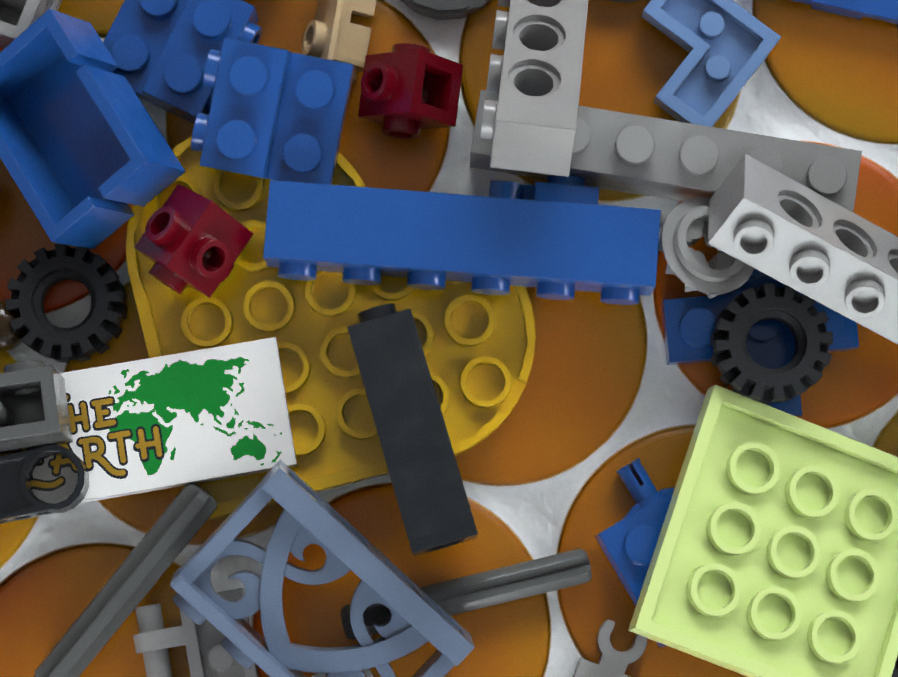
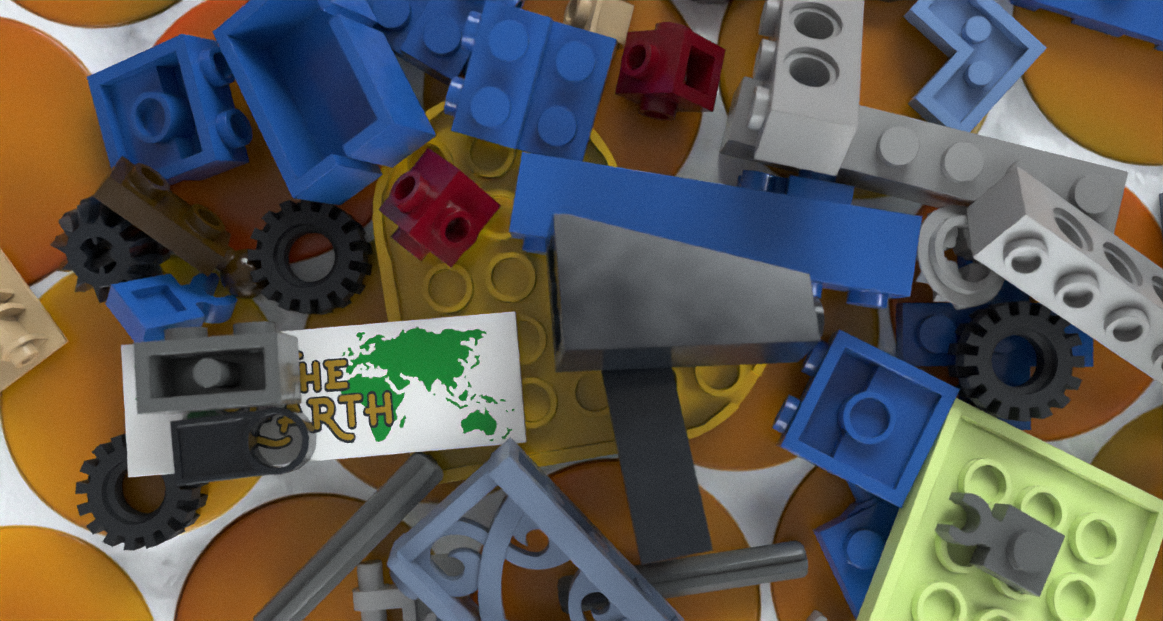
camera: 10 degrees right, 5 degrees up
none -> black slope [545,214,824,372]
none -> blue plate [772,329,960,508]
none -> dark grey plate [935,492,1065,597]

